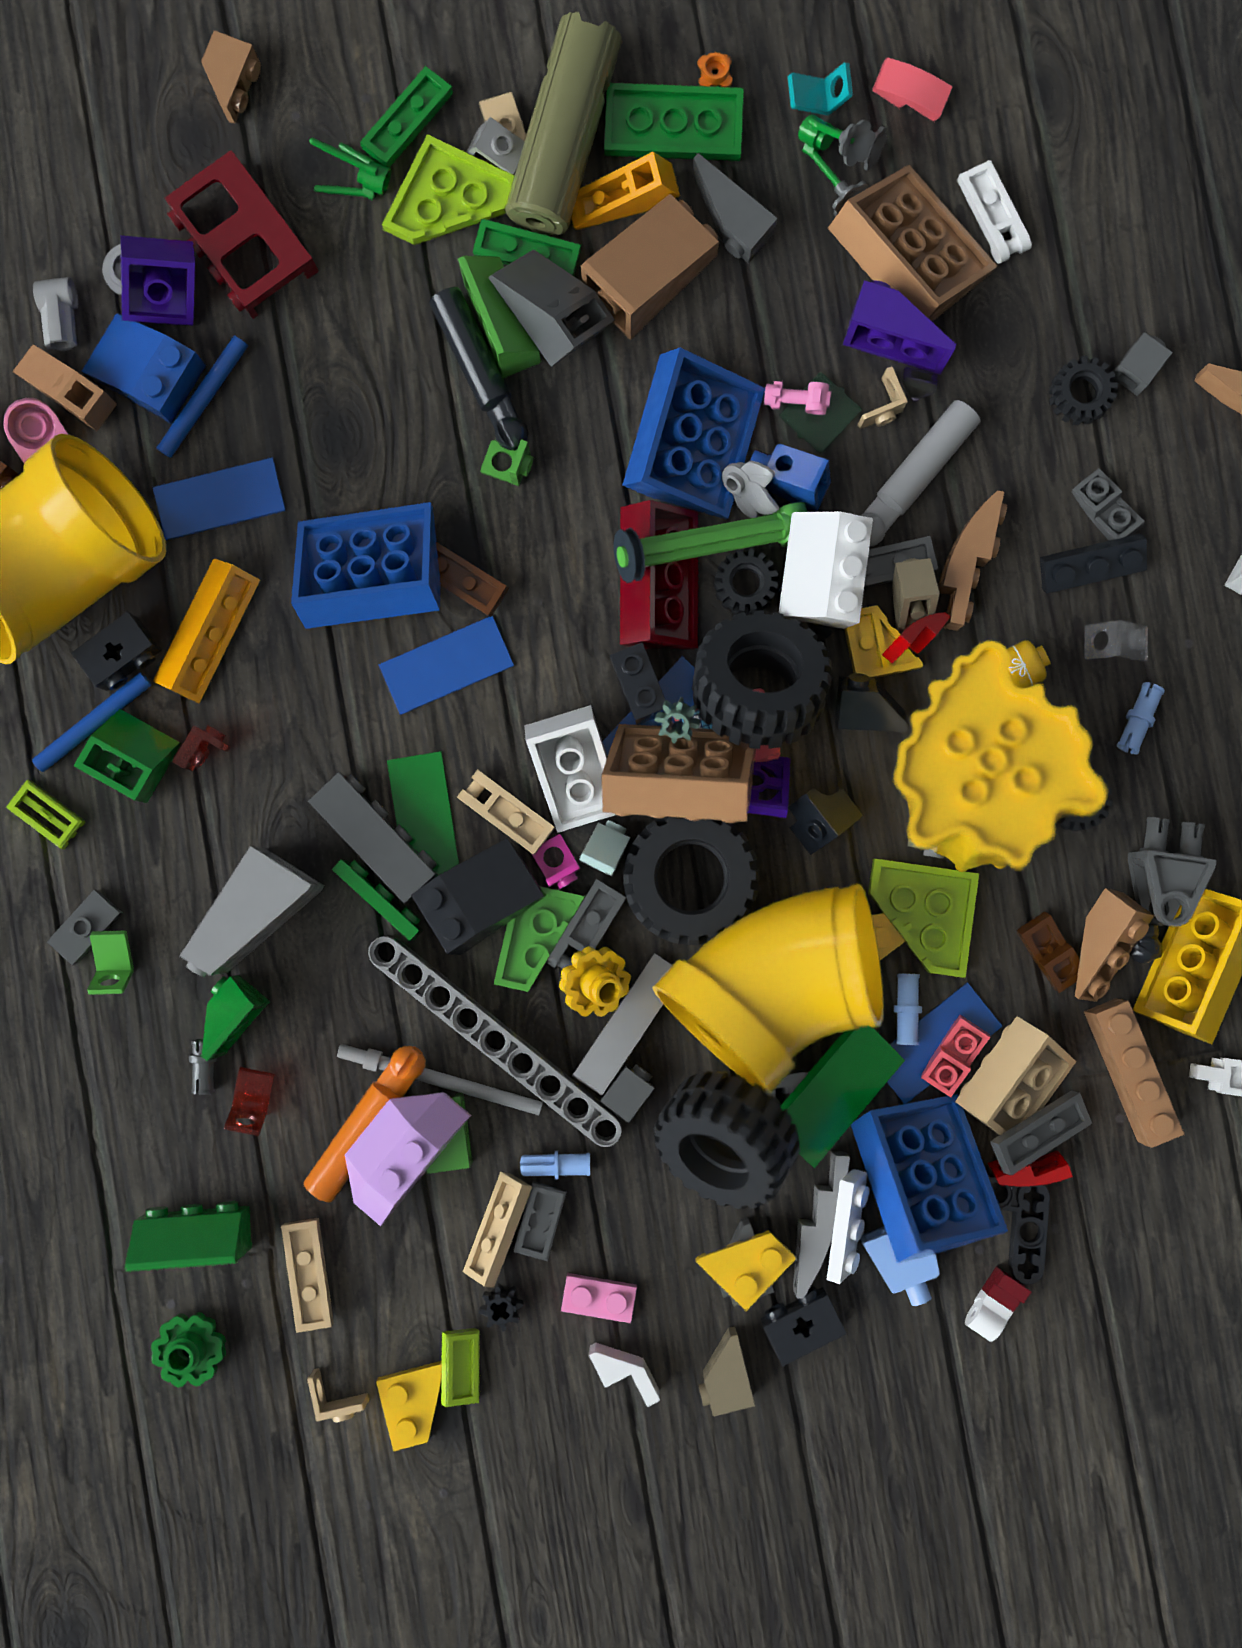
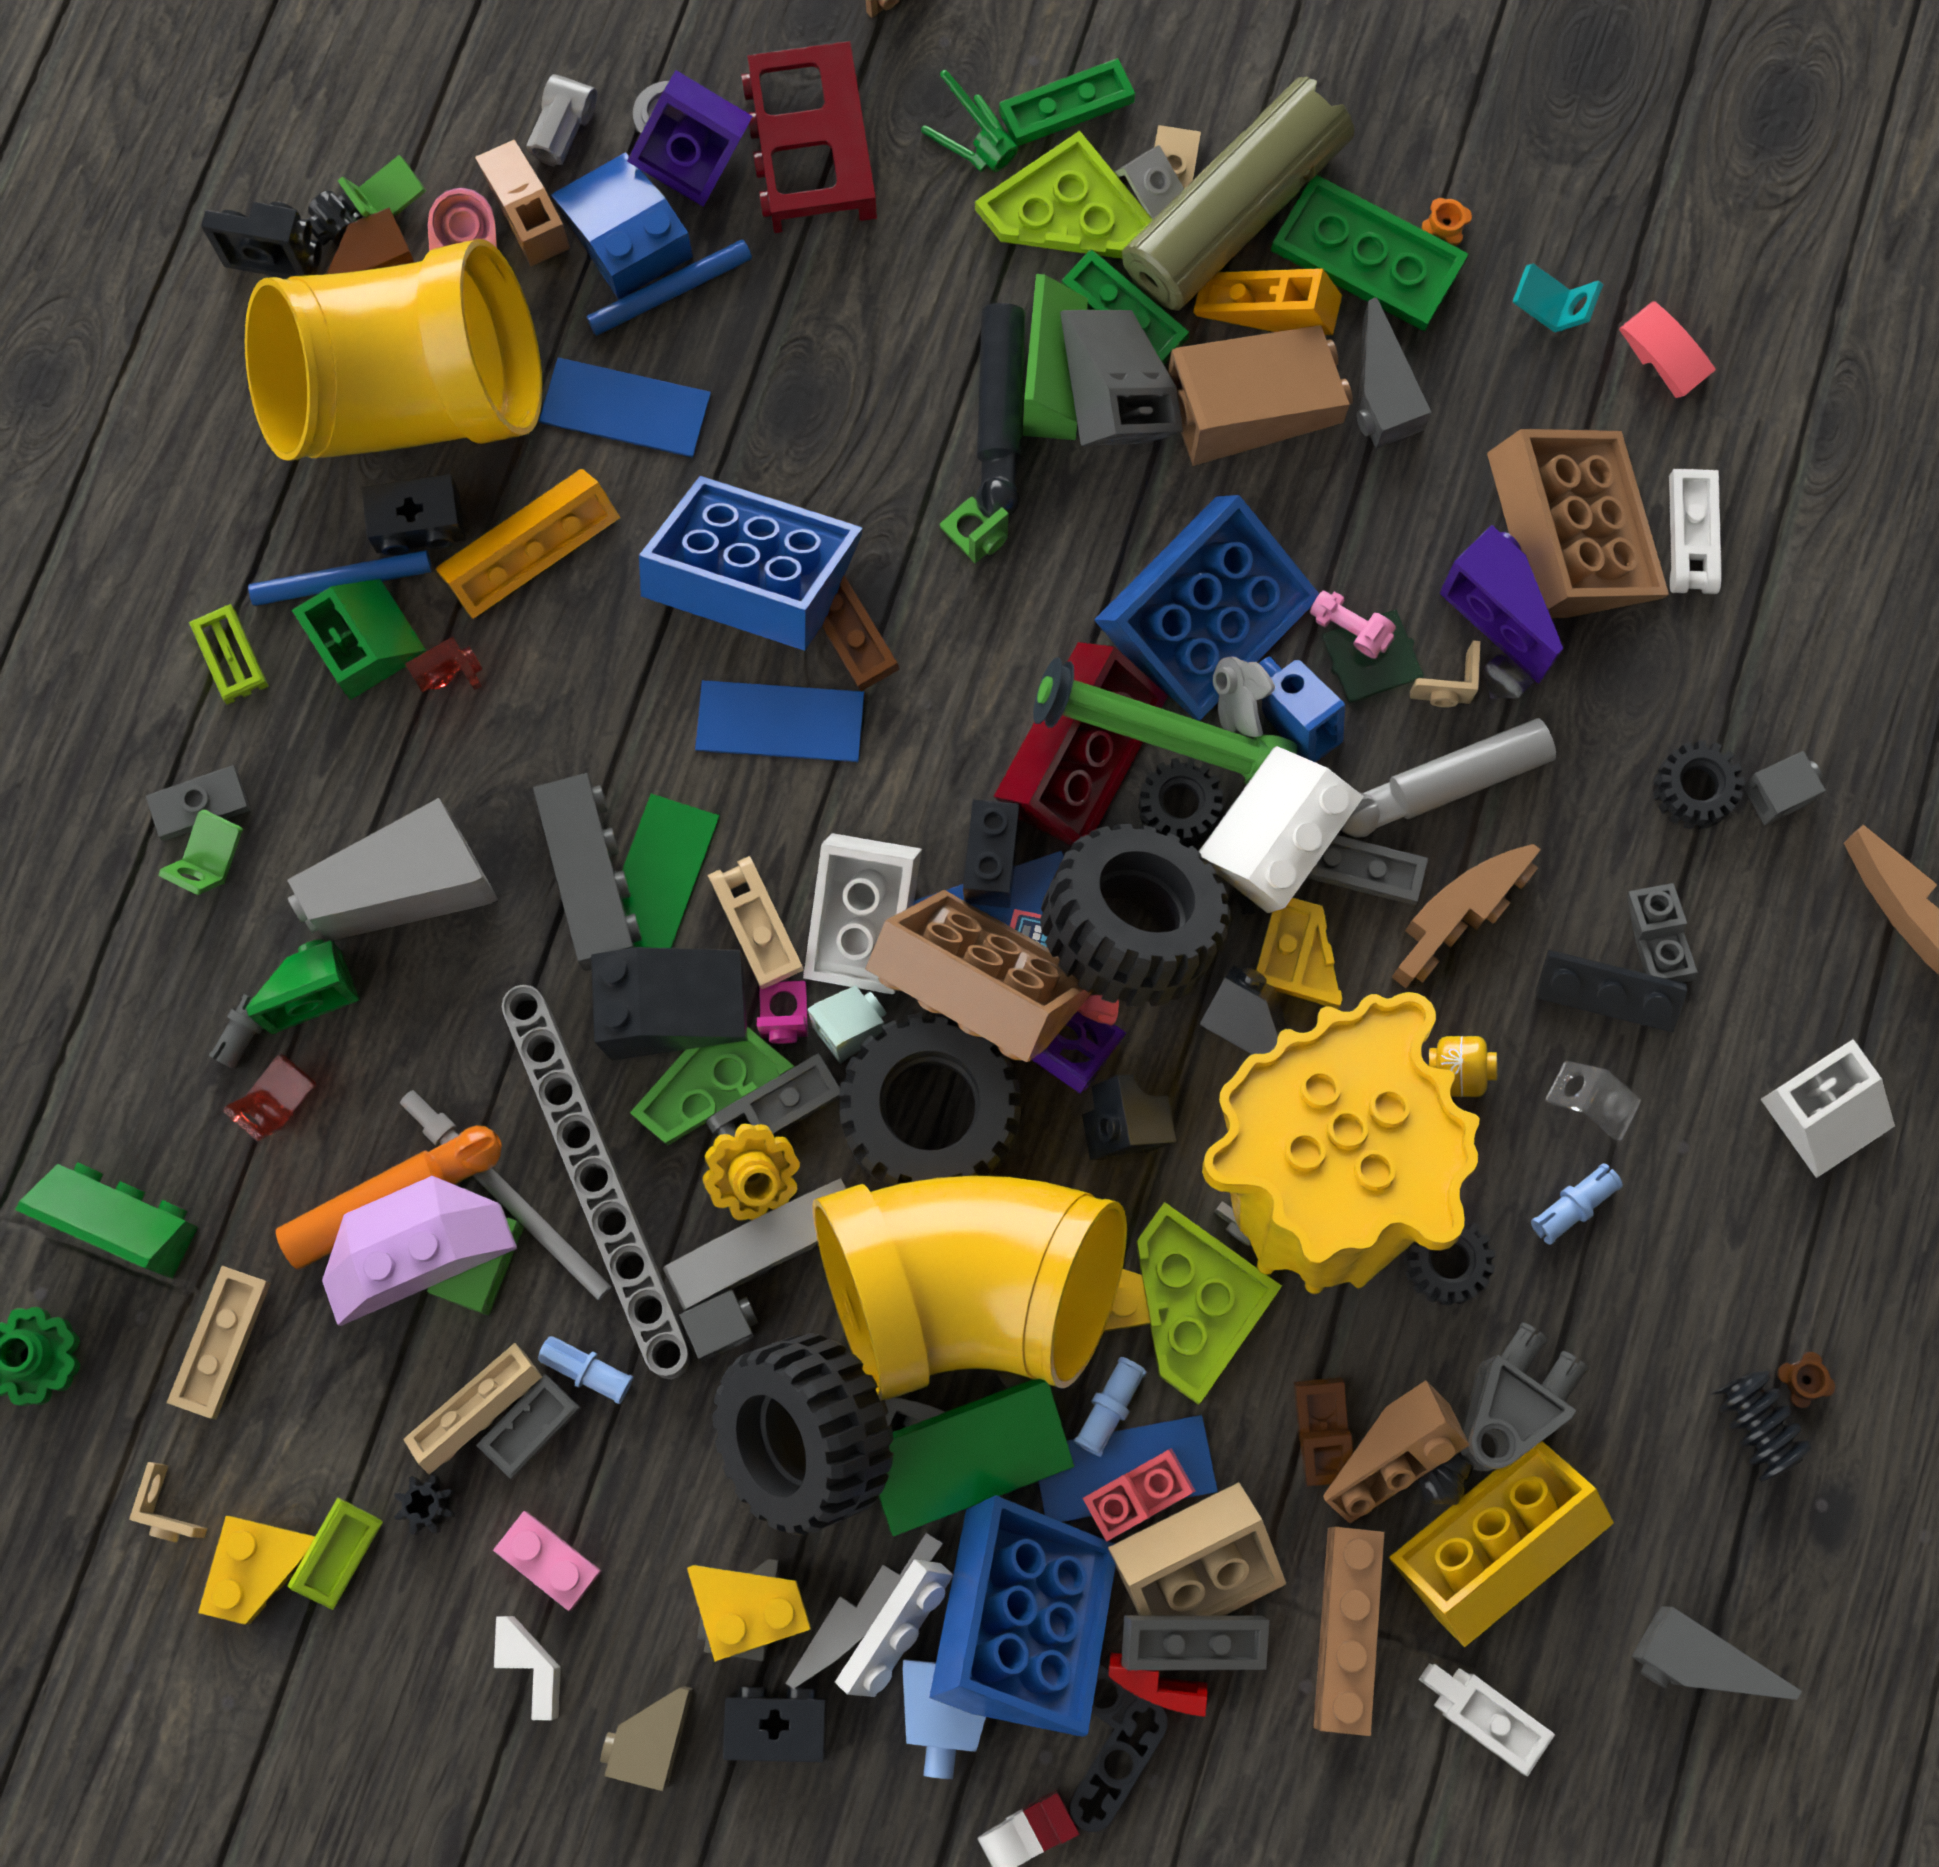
camera: 25 degrees right, 10 degrees down
green plate [332,859,423,941] -> none
sand green gear [655,697,701,744] -> none
dark grey plant [798,114,887,217] -> none
red slope [882,612,951,664] -> none
dark tan slope [892,558,940,634] -> none

